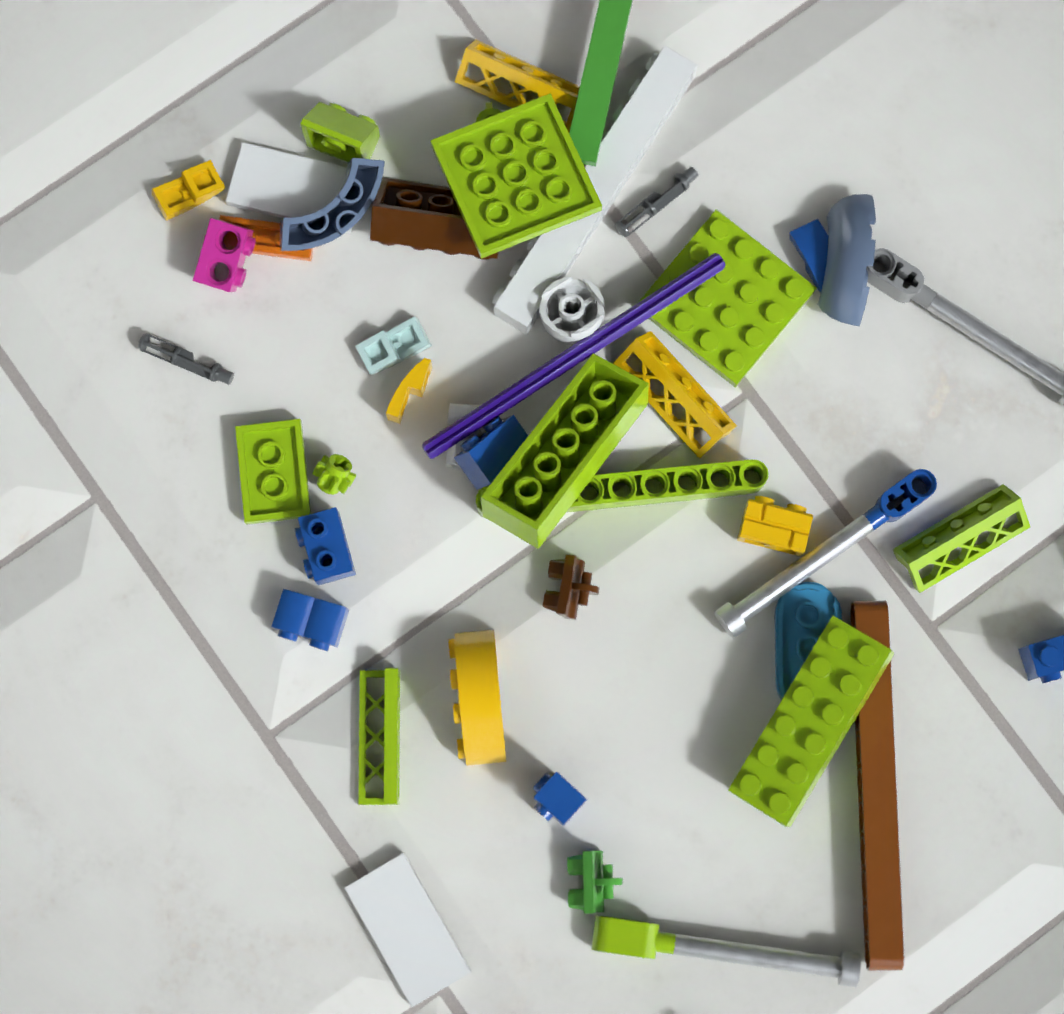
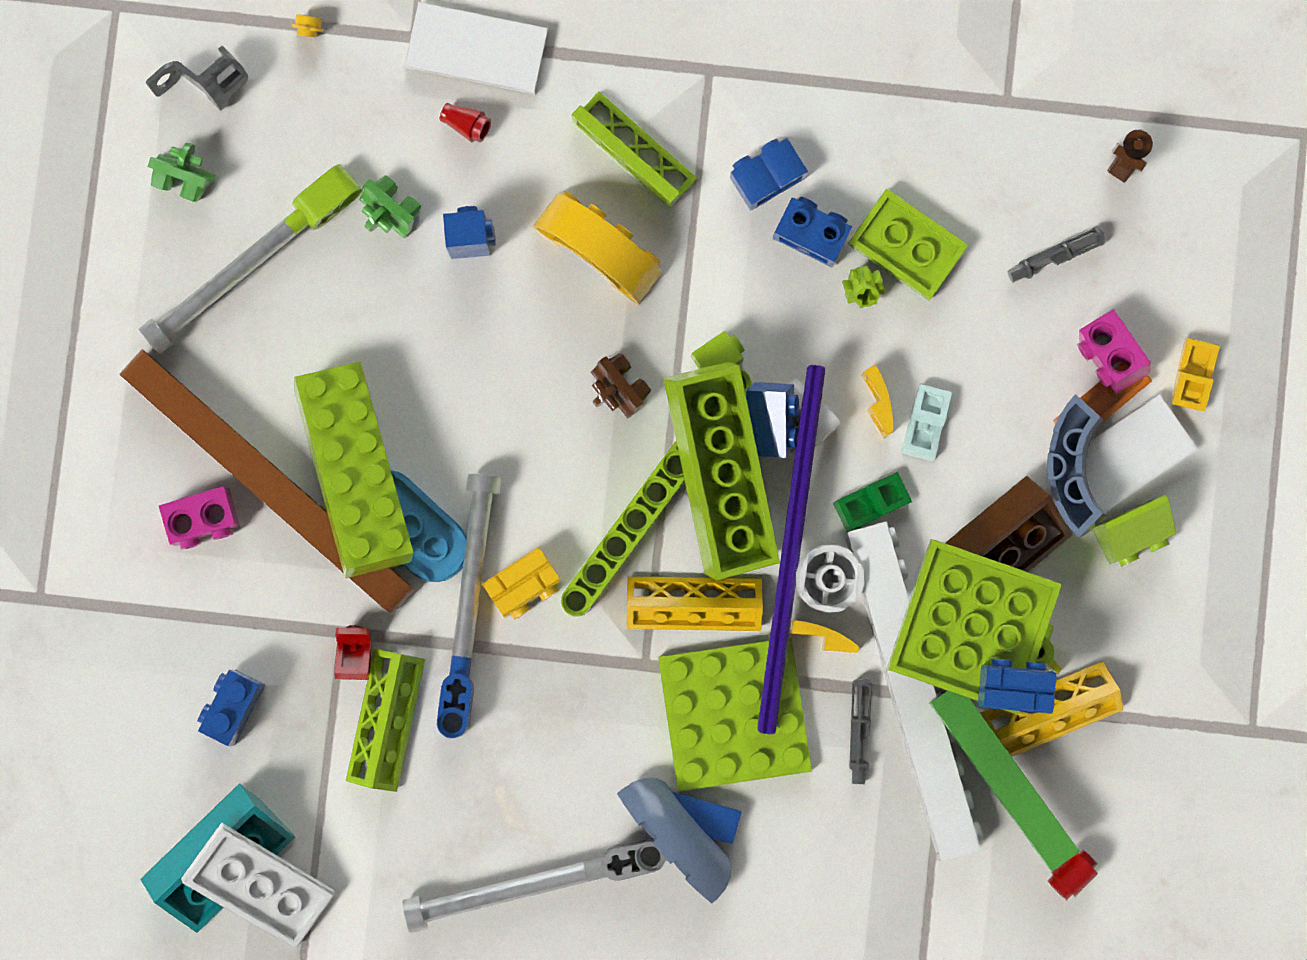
camera: 130 degrees right, 5 degrees up
none -> dark pink brick [159,486,240,550]
none -> red bracket [334,625,372,680]
none -> red cone [439,103,491,143]
none -> lime brick [691,330,745,369]
none -> yellow slope [790,620,859,653]
none -> green slope [833,472,912,532]
none -> blue brick [978,659,1056,714]
none -> reddish brown hips [1107,129,1153,183]

